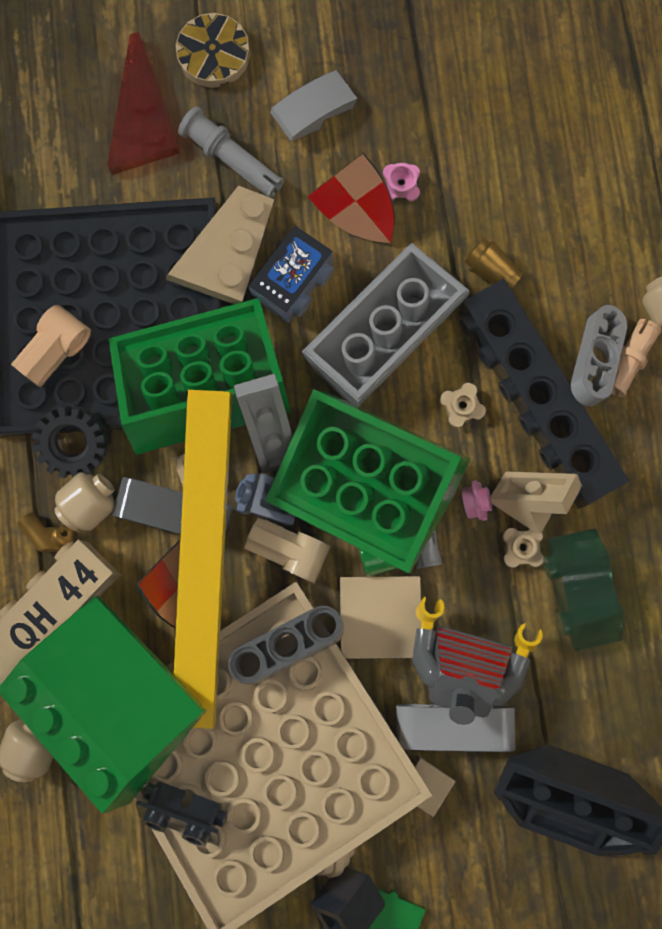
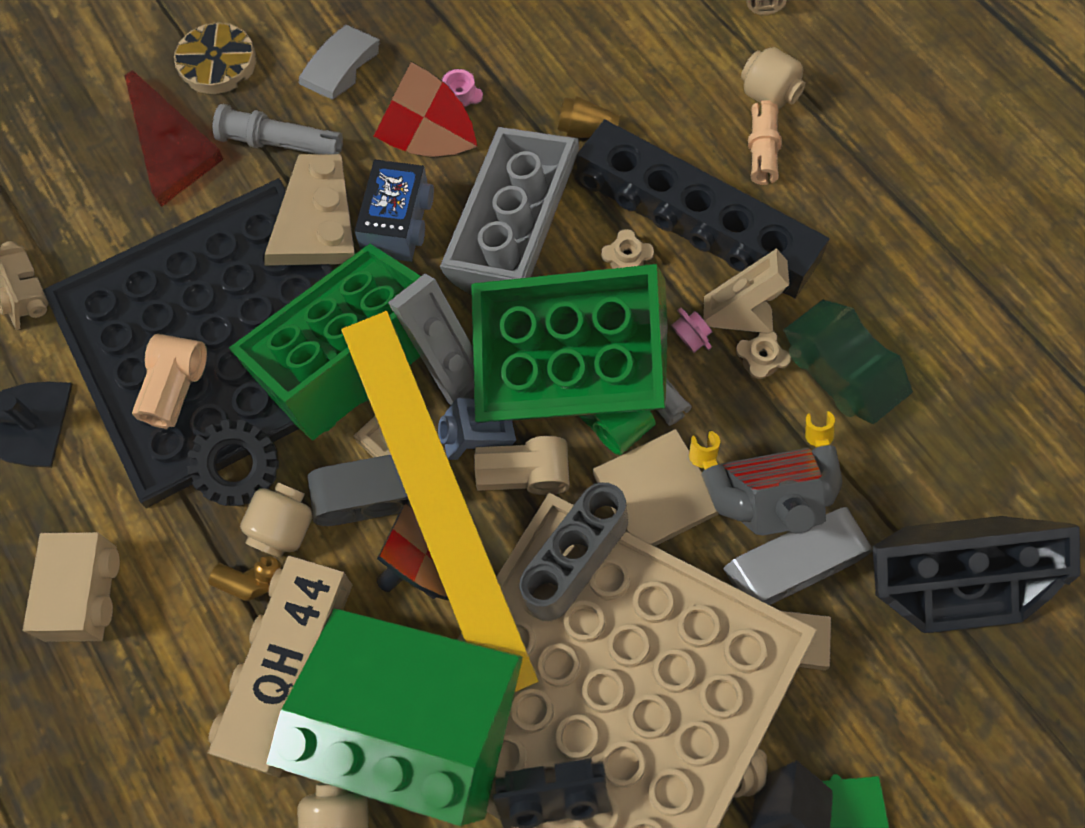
camera: 25 degrees left, 15 degrees down
light grey beam [571,305,627,407] -> none

